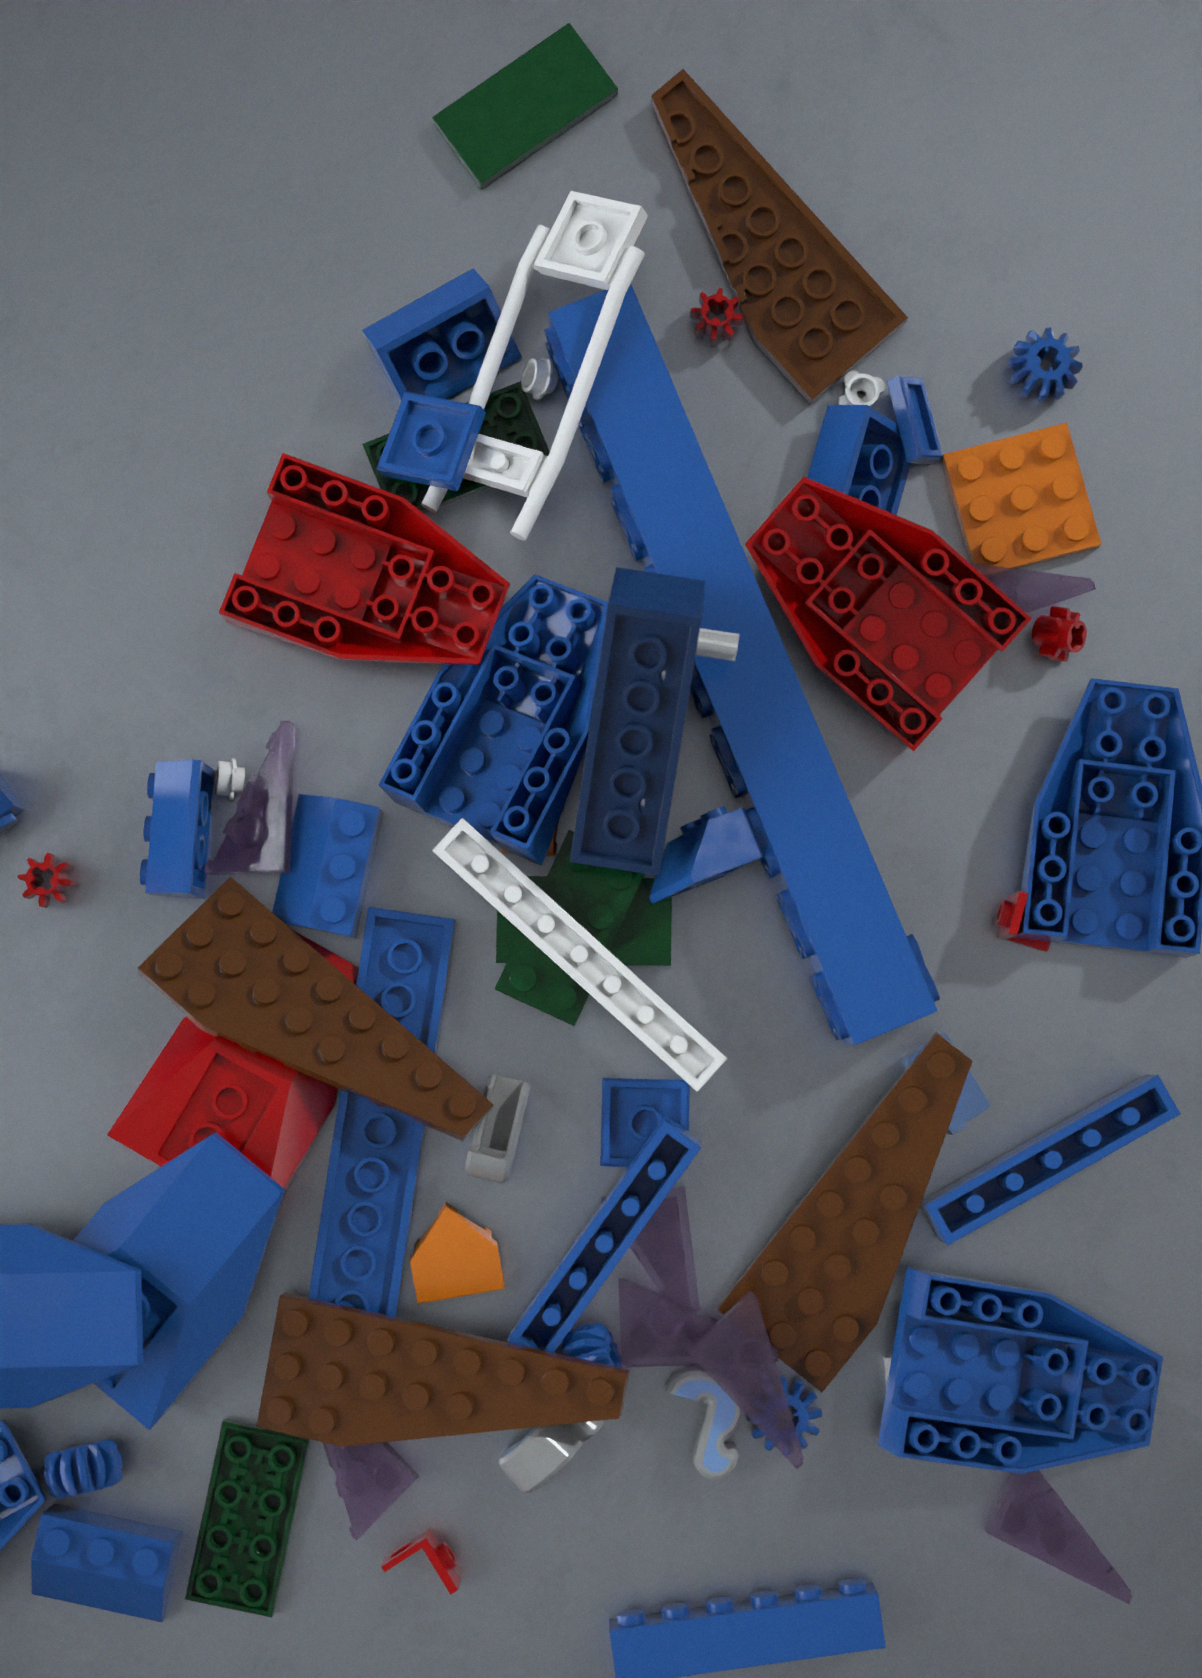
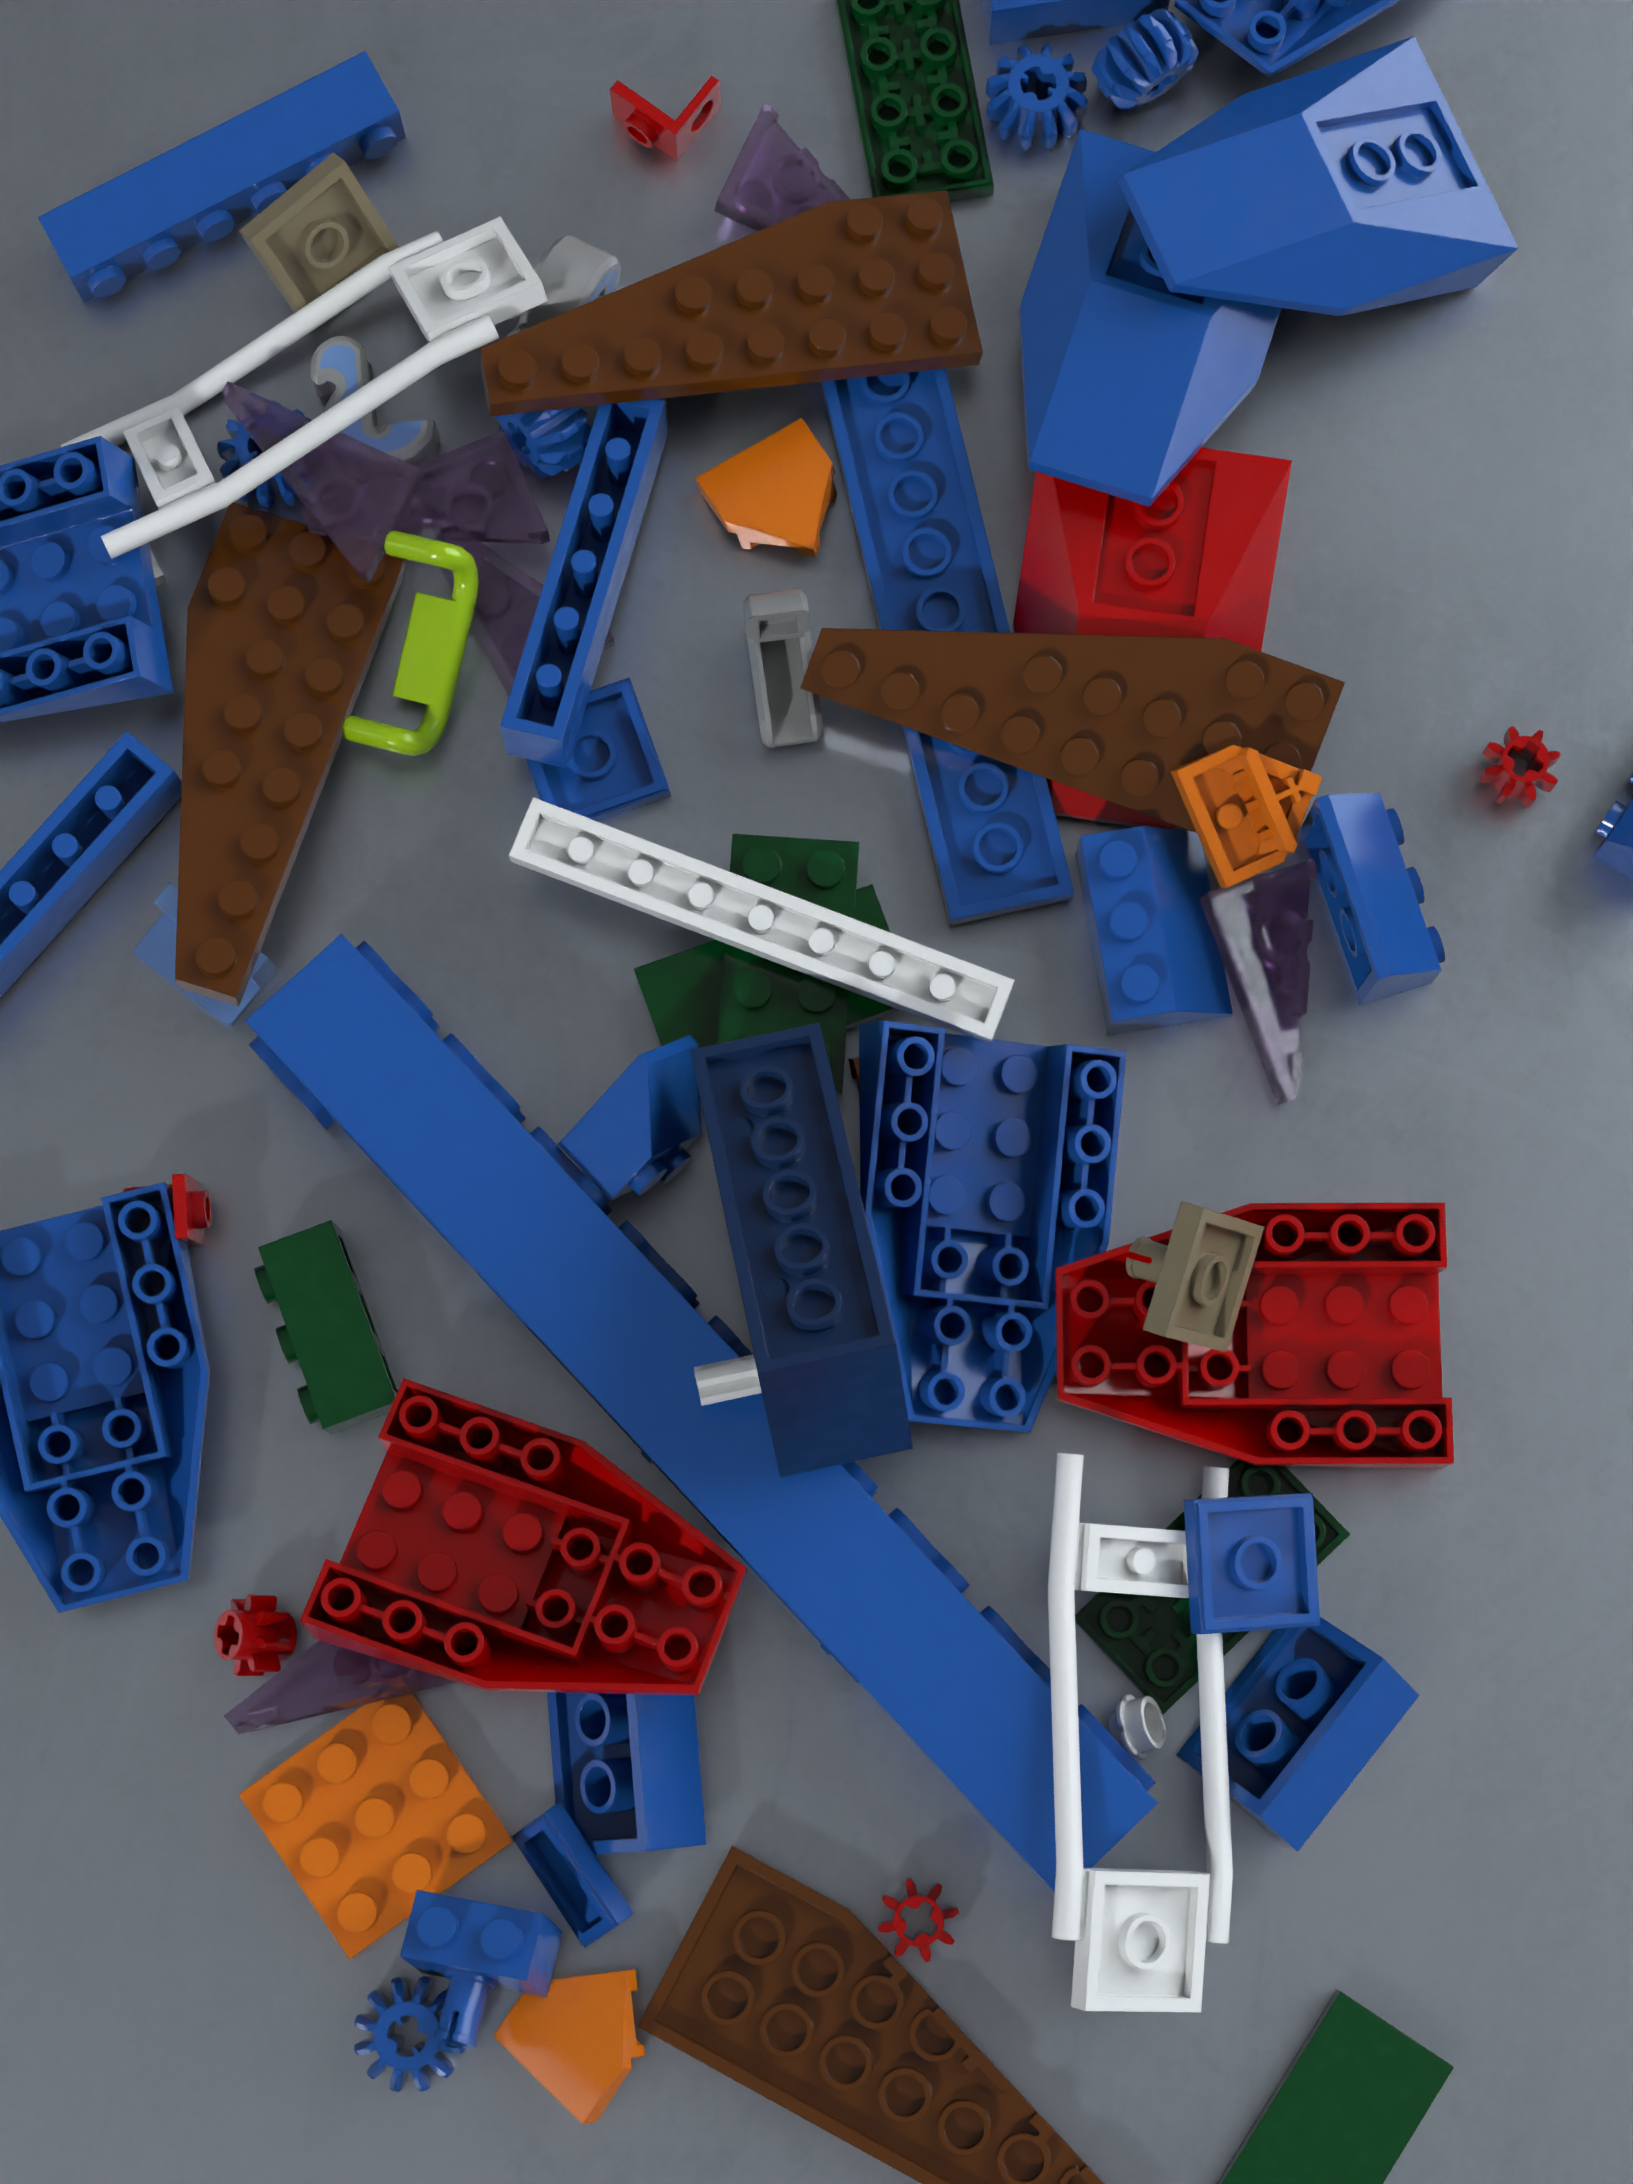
camera: 160 degrees right, 5 degrees down
white plate [215,758,245,801] -> none
white plate [837,371,885,411] -> none
none -> white plate [61,216,548,559]
none -> dark tan tile [239,153,399,313]
none -> dark green brick [254,1220,398,1435]
none -> lime piece [342,531,479,756]
none -> blue brick [400,1890,563,2049]
none -> orange slope [493,1969,645,2124]
none -> blue gear [985,41,1088,151]
none -> dark tan tile [1126,1201,1264,1352]
none -> orange slope [1170,745,1323,888]

